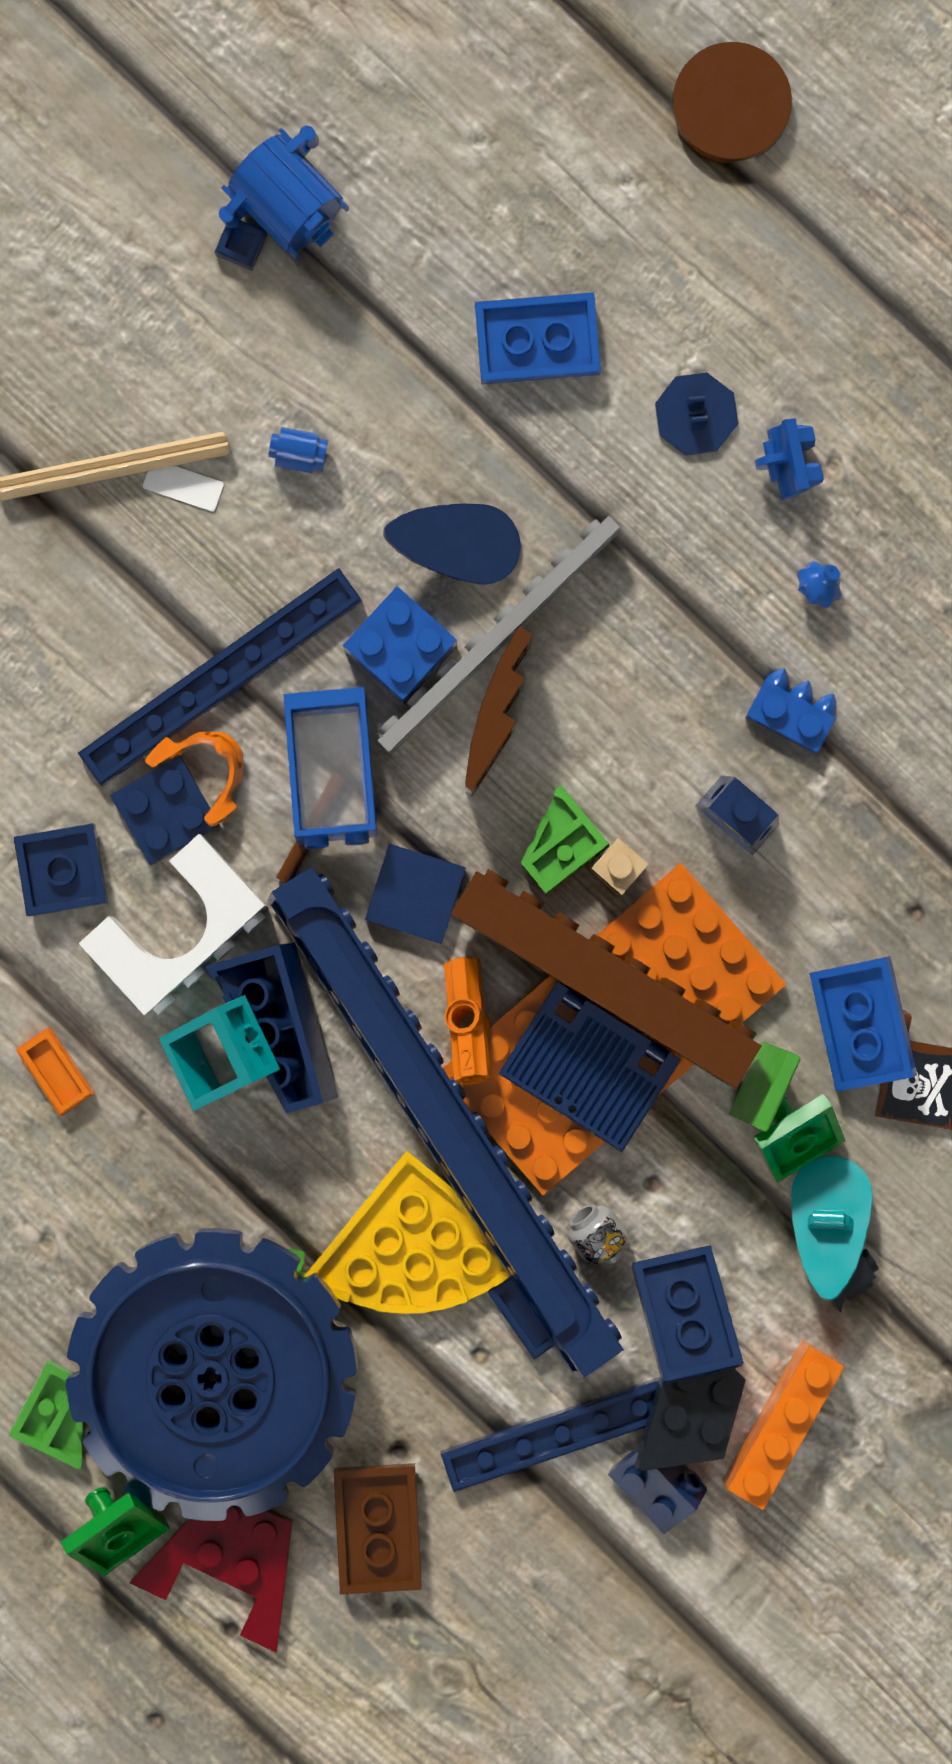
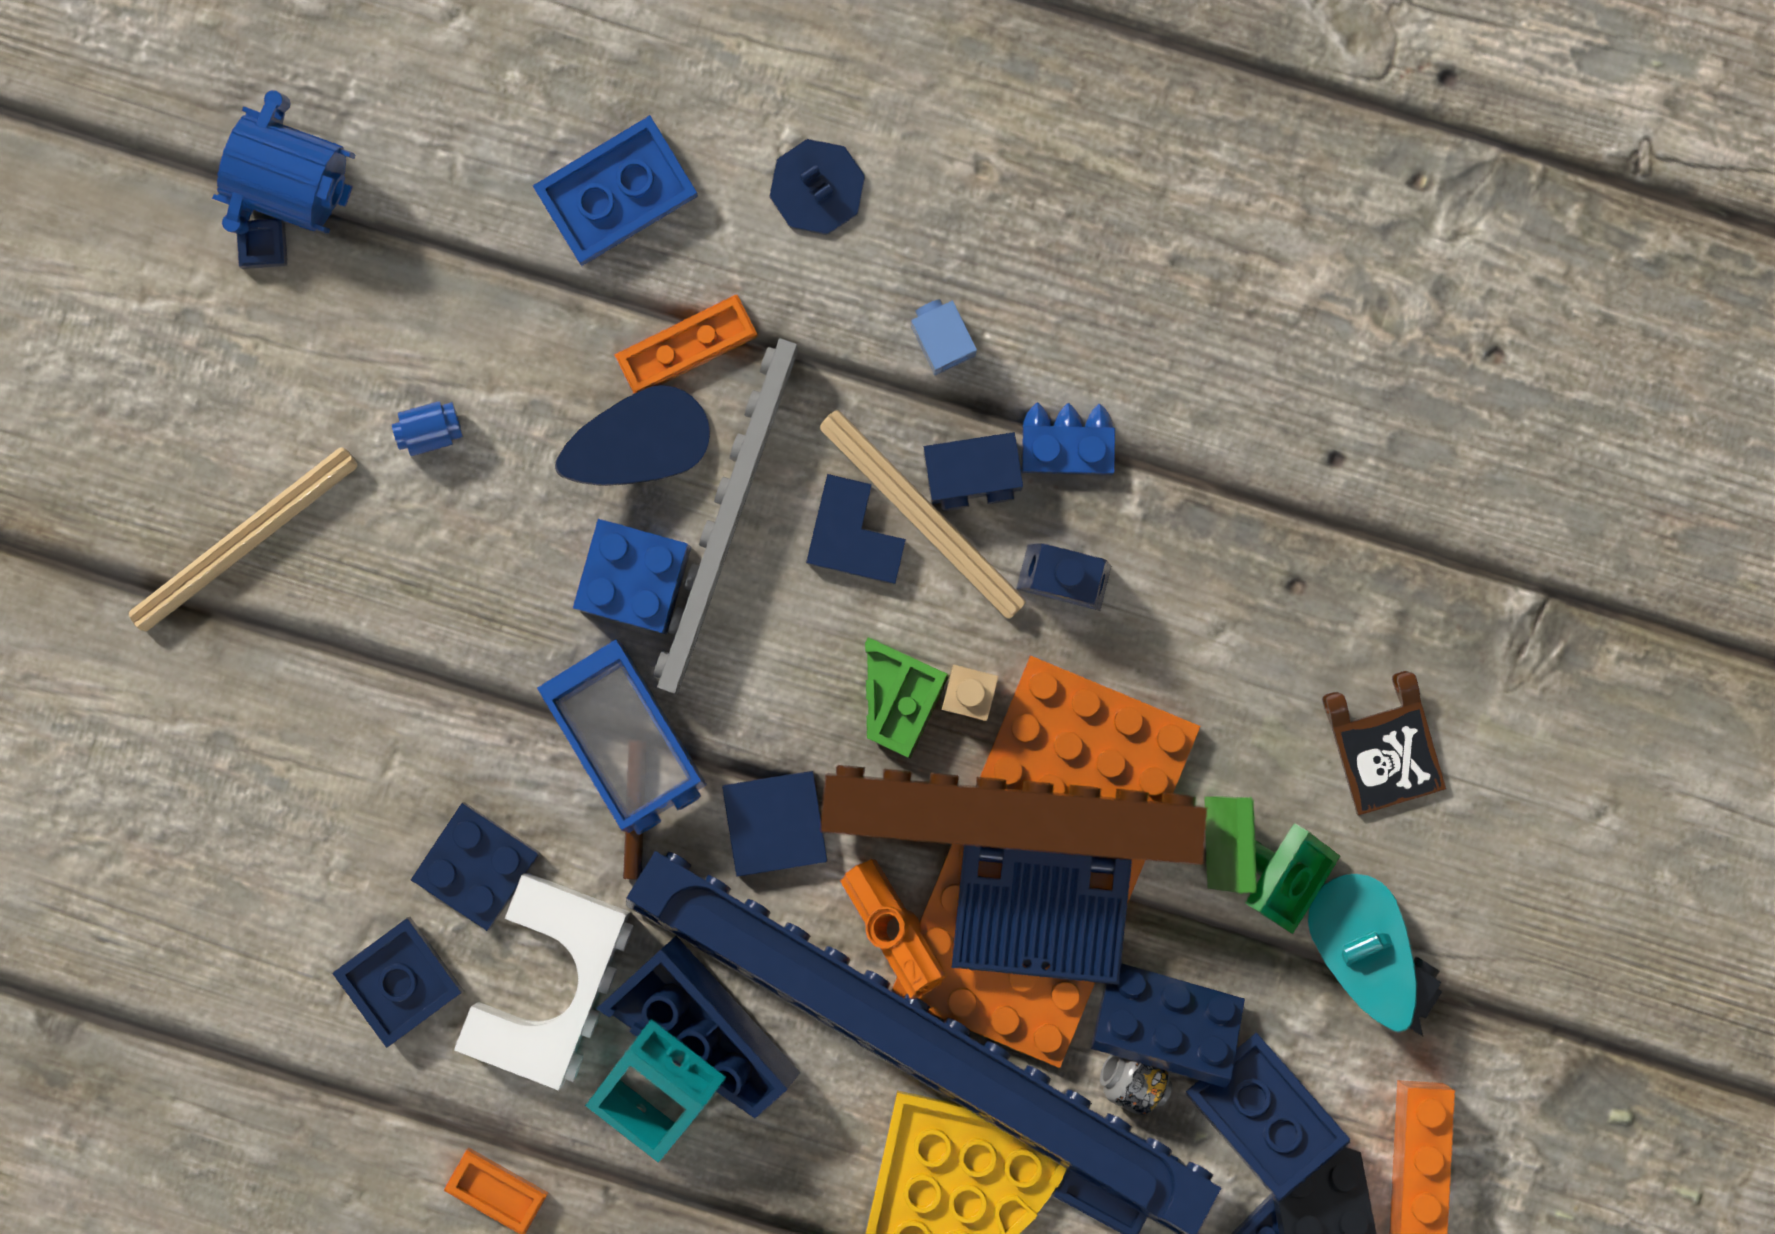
camera: 25 degrees left, 0 degrees up
dark blue tile [78,568,363,787] -> none
white sticker [143,466,224,512] -> none
orange helmet [145,731,244,827] -> none
reddish brown slope [465,626,533,797] -> none
blue hips [755,418,824,500] -> none
blue piece [797,561,842,608] -> none
blue plate [809,956,917,1092] -> none
none -> orange tile [614,294,758,394]
none -> dark blue tile [806,474,906,585]
none -> tan axle [820,410,1026,619]
none -> medium blue brick [911,299,977,376]
none -> dark blue brick [923,432,1023,511]
none -> dark blue plate [1091,963,1245,1088]

